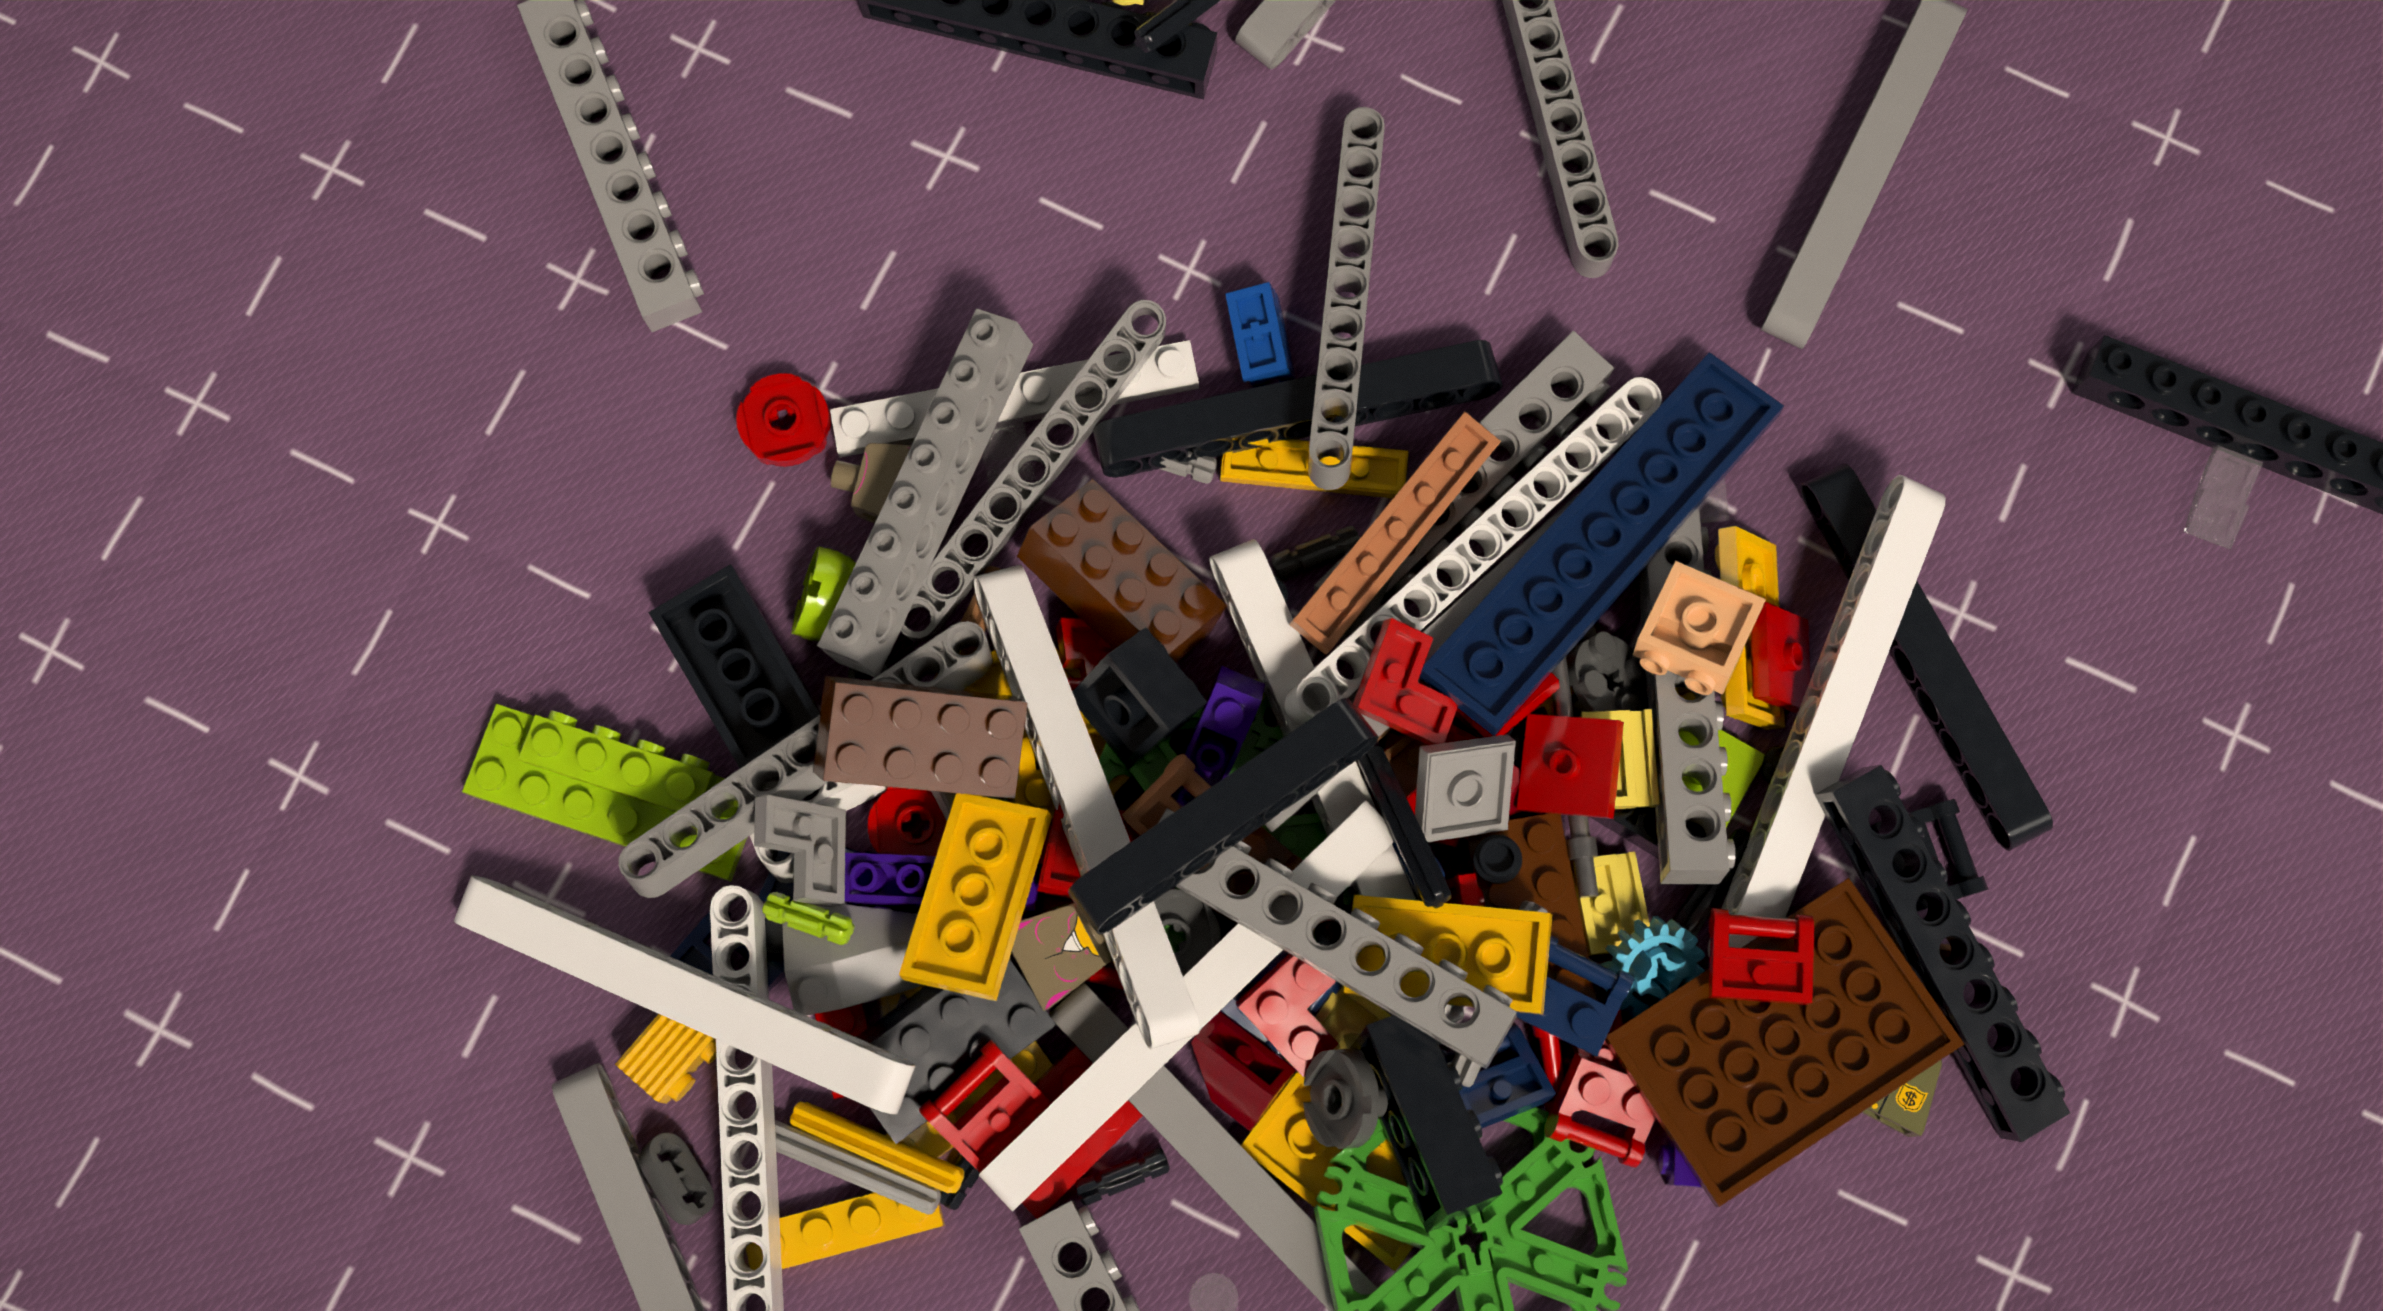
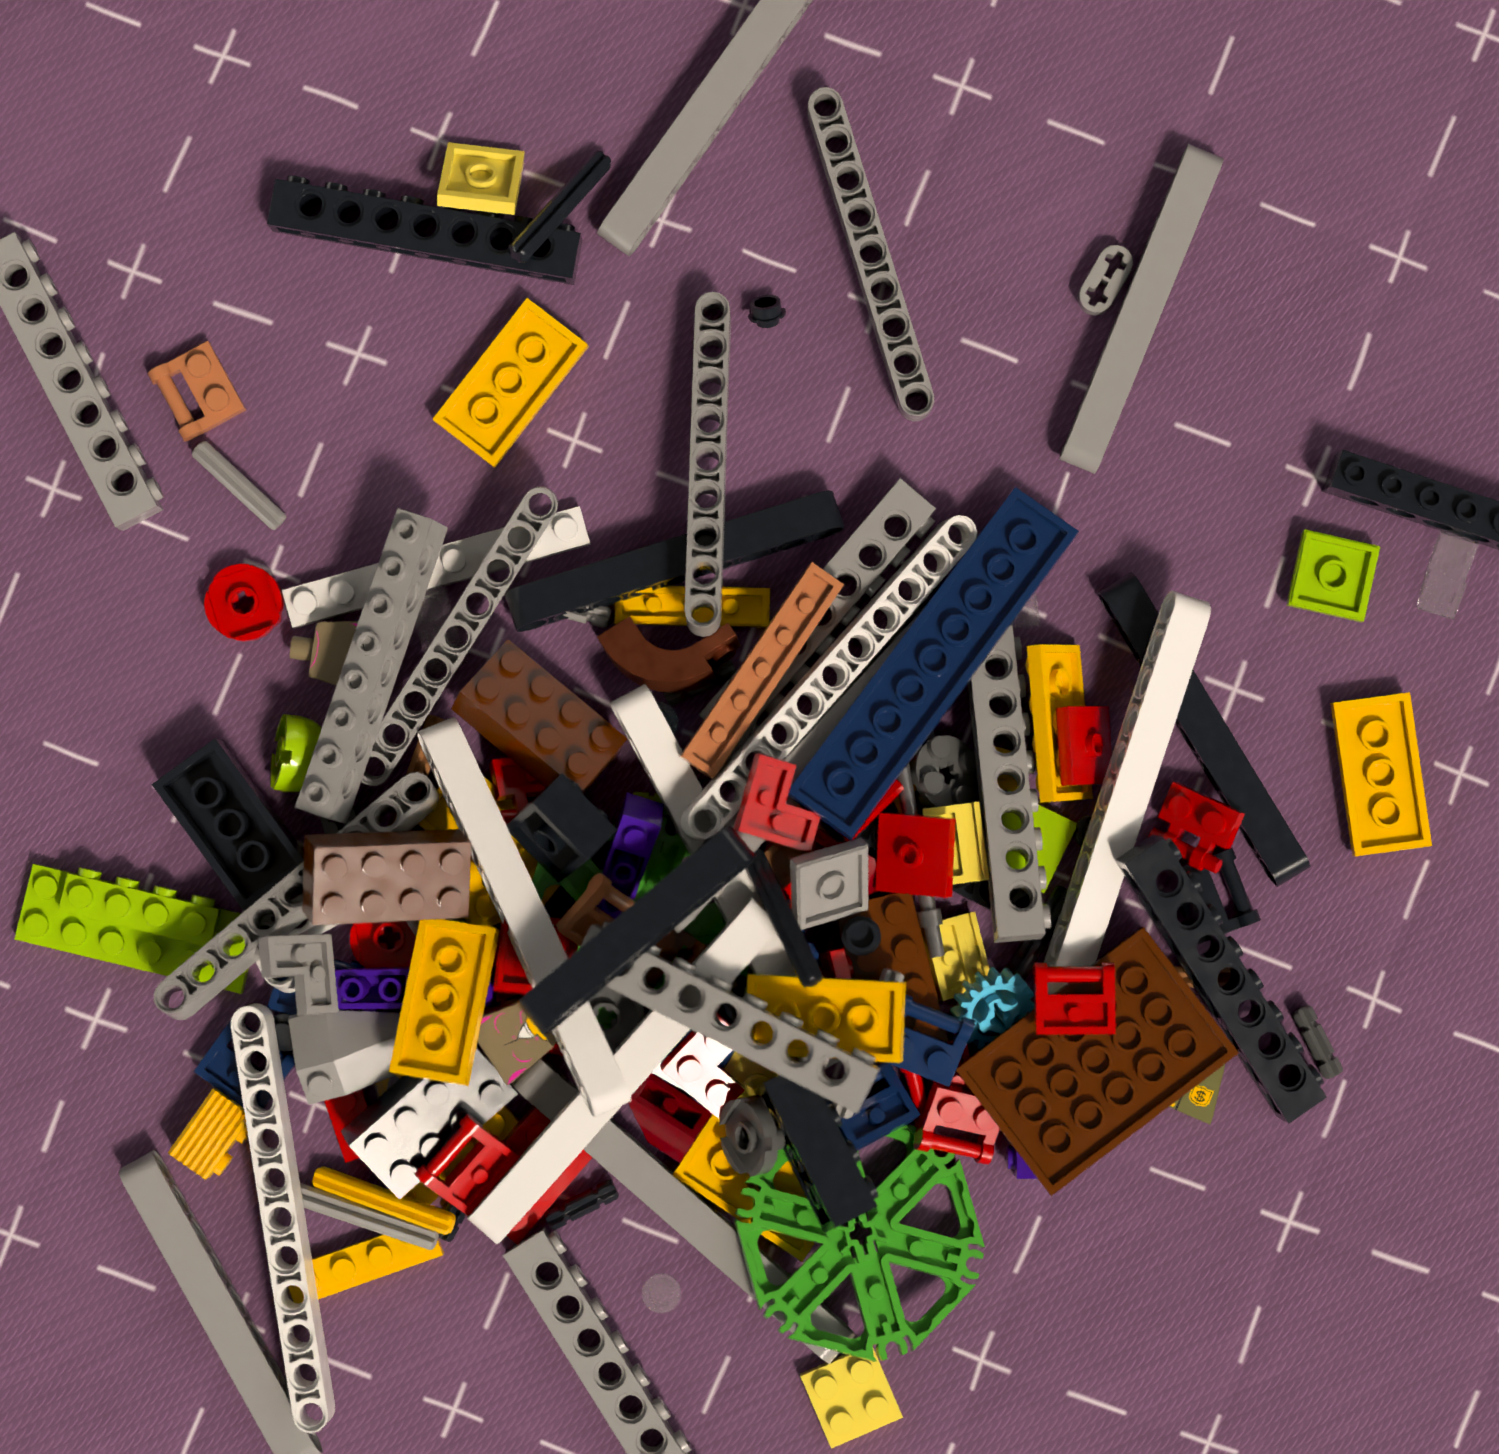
camera: 10 degrees left, 10 degrees up
white beam [454,875,916,1114] -> none
dark grey beam [639,1133,715,1225] -> none
lime axle [762,892,855,945] -> none
blue hinge [1225,282,1296,388] -> none
light nougat plate [1633,561,1766,695] -> none
none -> nougat plate [147,341,246,442]
none -> light grey axle [192,441,286,530]
none -> yellow plate [432,298,589,468]
none -> copper arch [597,616,741,693]
none -> black plate [748,295,786,328]
none -> light grey beam [1078,245,1133,316]
none -> red plate [1148,782,1245,874]
none -> lime plate [1286,529,1380,623]
none -> dark grey axle [1292,1005,1343,1079]
none -> yellow plate [1330,692,1432,856]

